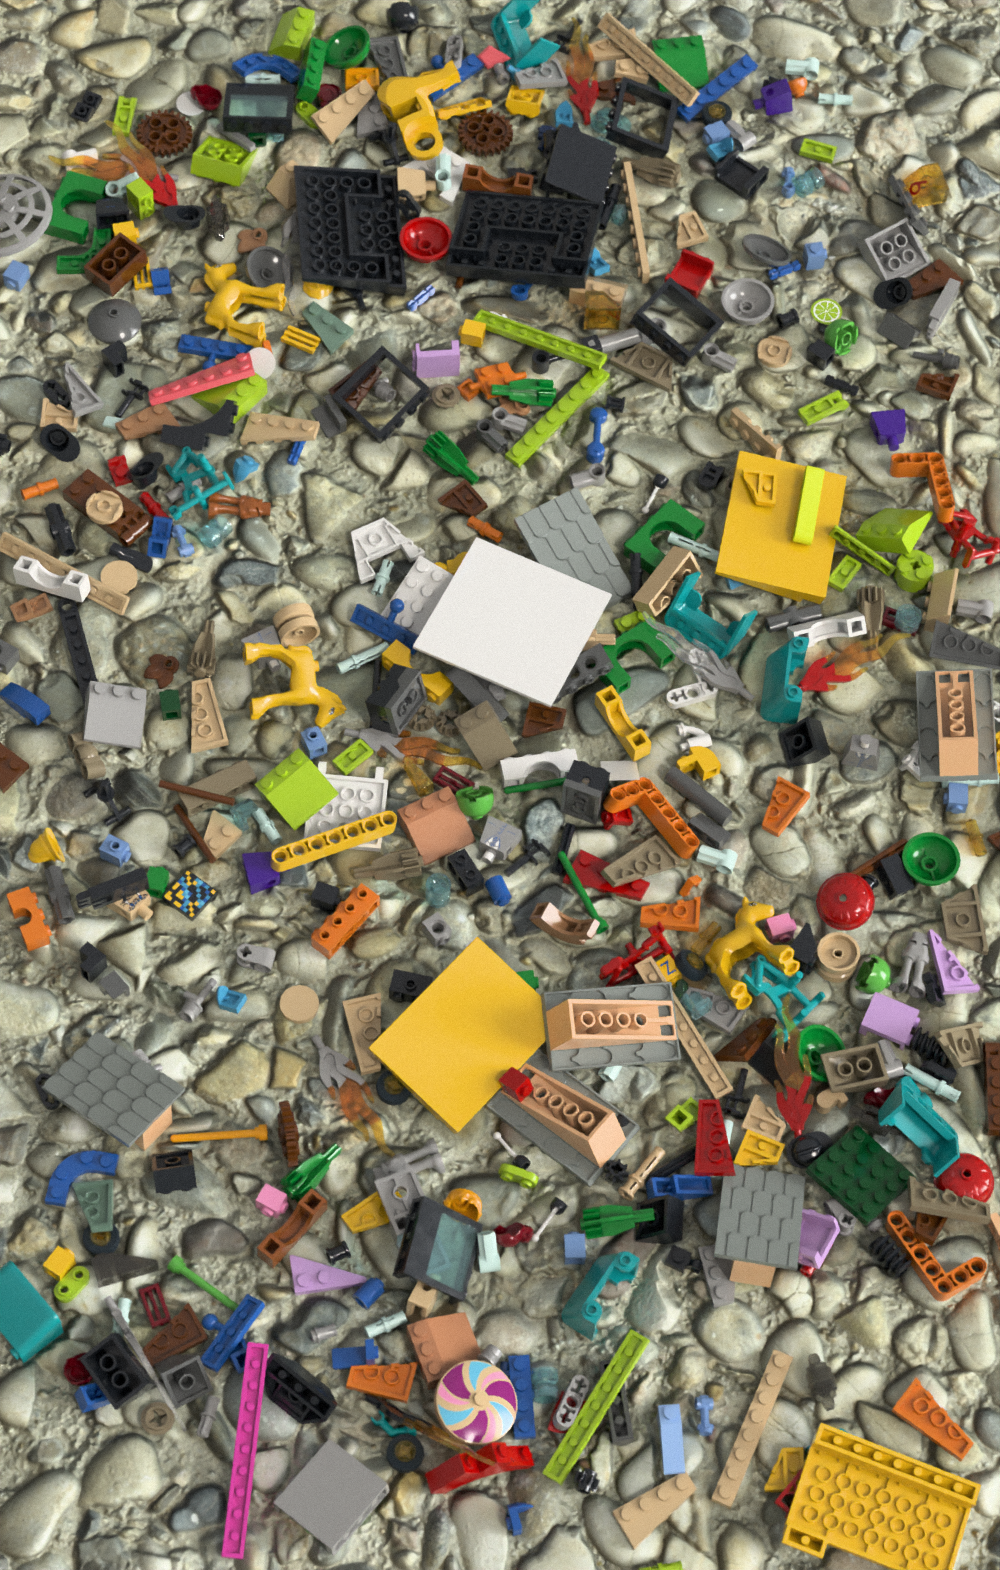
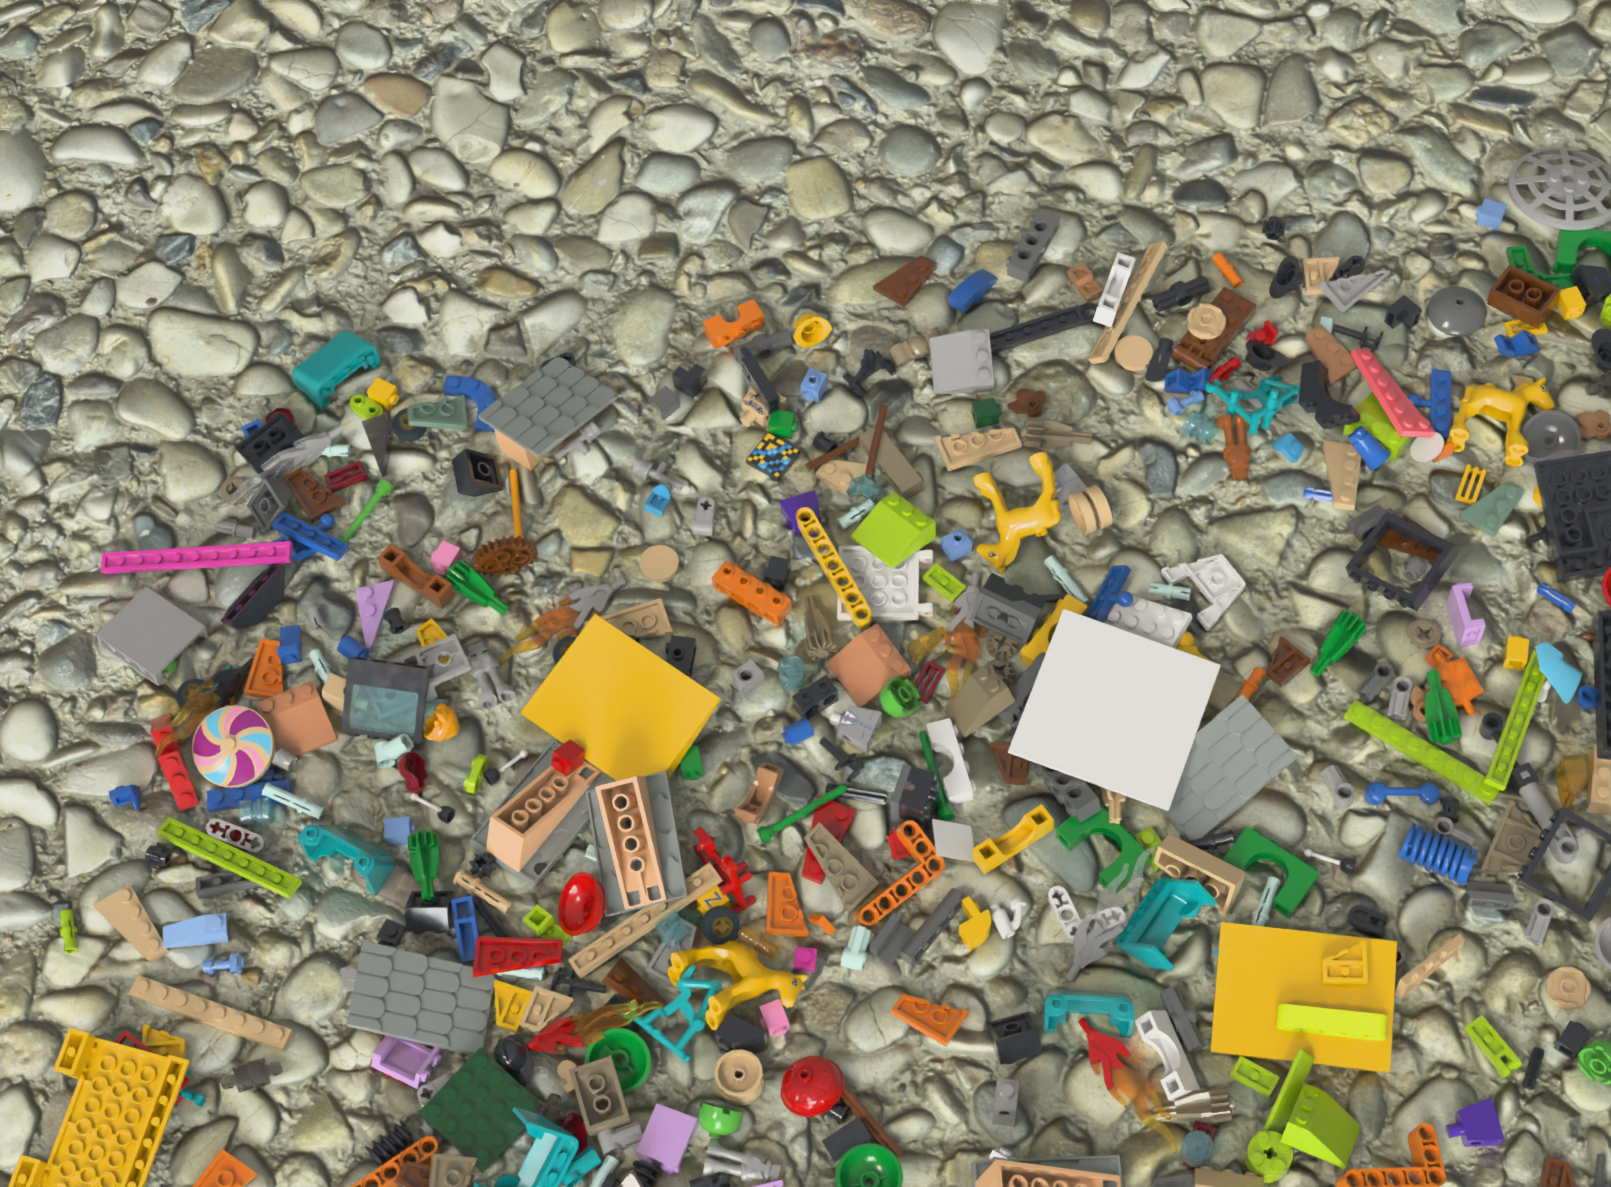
camera: 95 degrees right, 0 degrees up
none -> light aqua pin [262,782,325,820]
none -> red hat [558,872,606,936]
none -> dark pink plate [793,947,818,972]
none -> plant [1347,426,1391,471]
none -> blue piece [1398,822,1479,886]
none -> light grey piece [1431,817,1476,852]
none -> dark grey panel [1466,881,1514,910]
none -> medium azure panel [1535,642,1582,704]

